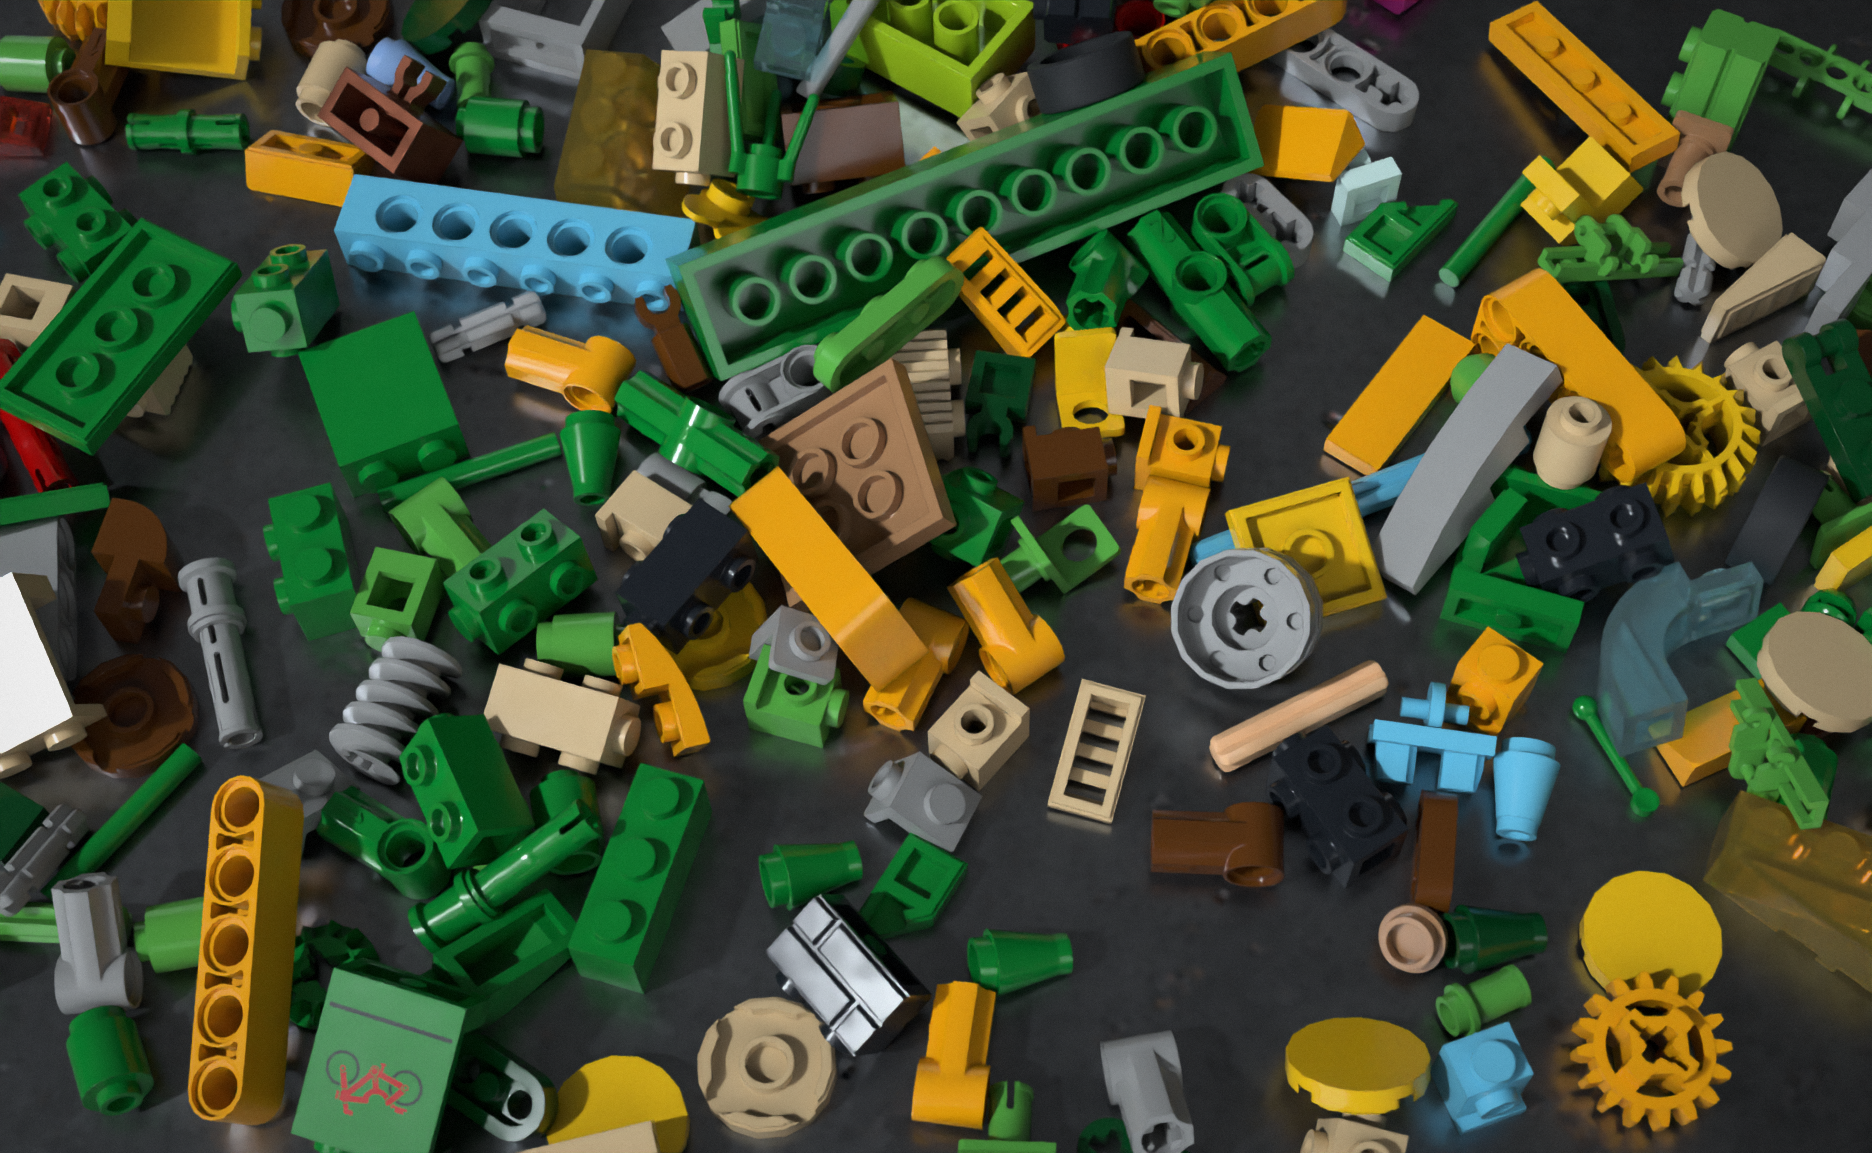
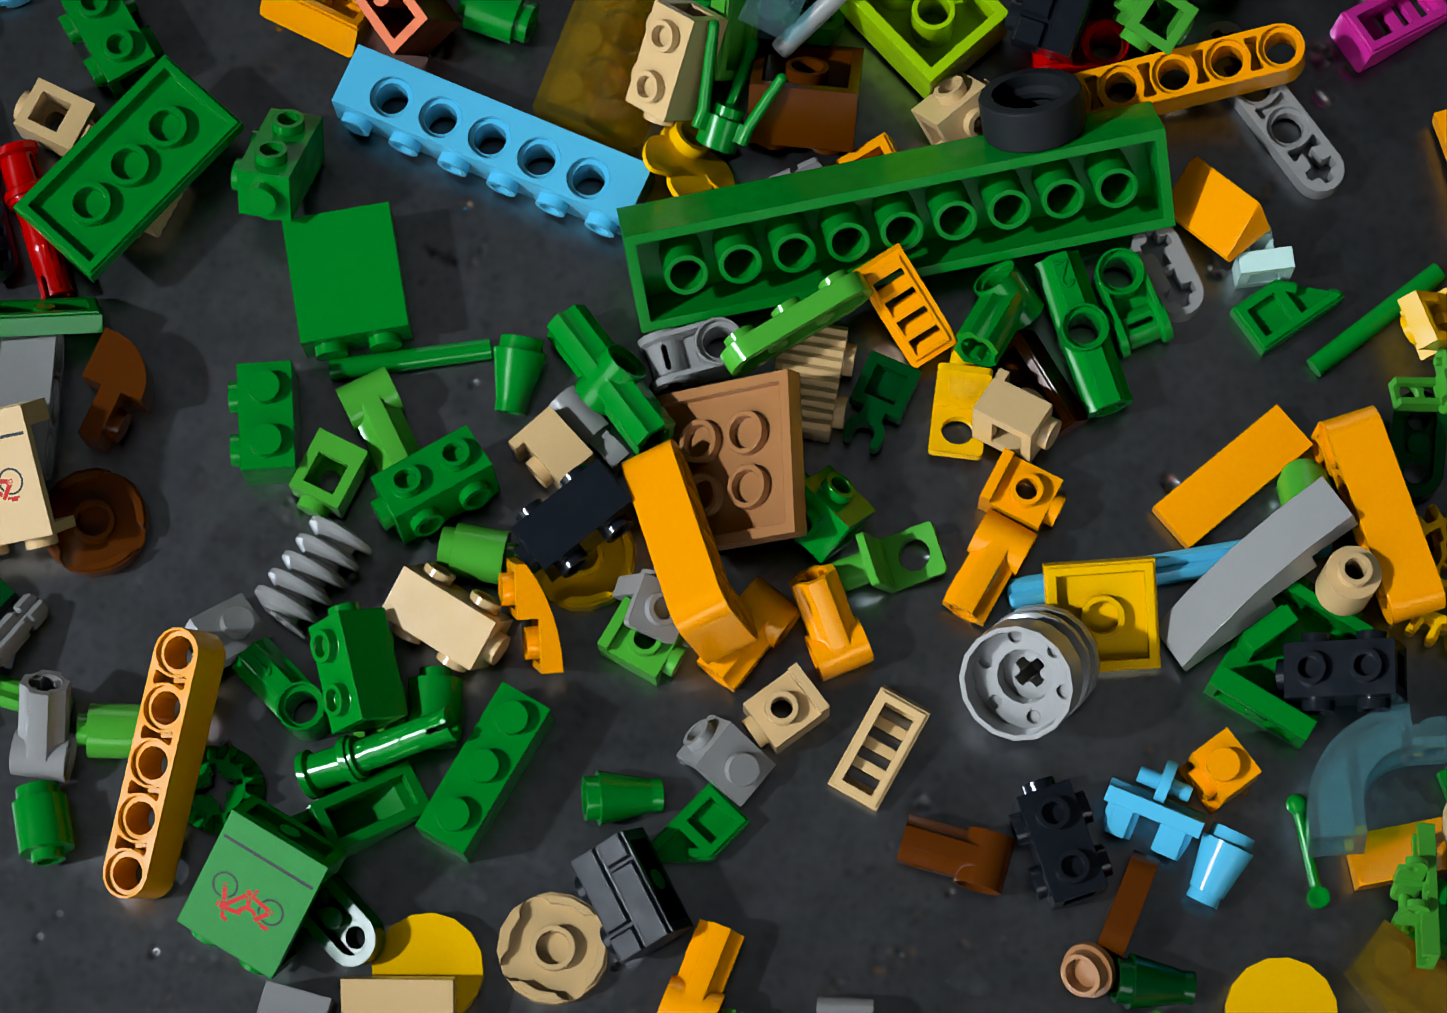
camera: 15 degrees right, 15 degrees up
green bar [39,743,202,903] -> none
light grey pin [178,557,263,749] -> none
light grey axle [429,291,547,363] -> none
light orange piece [504,325,636,414] -> none
reddish brown bar [634,284,713,394] -> none
green cone [967,929,1073,998] -> none
reddish brown brick [1022,425,1117,512] -> none
light nougat axle [1209,660,1389,772] -> none

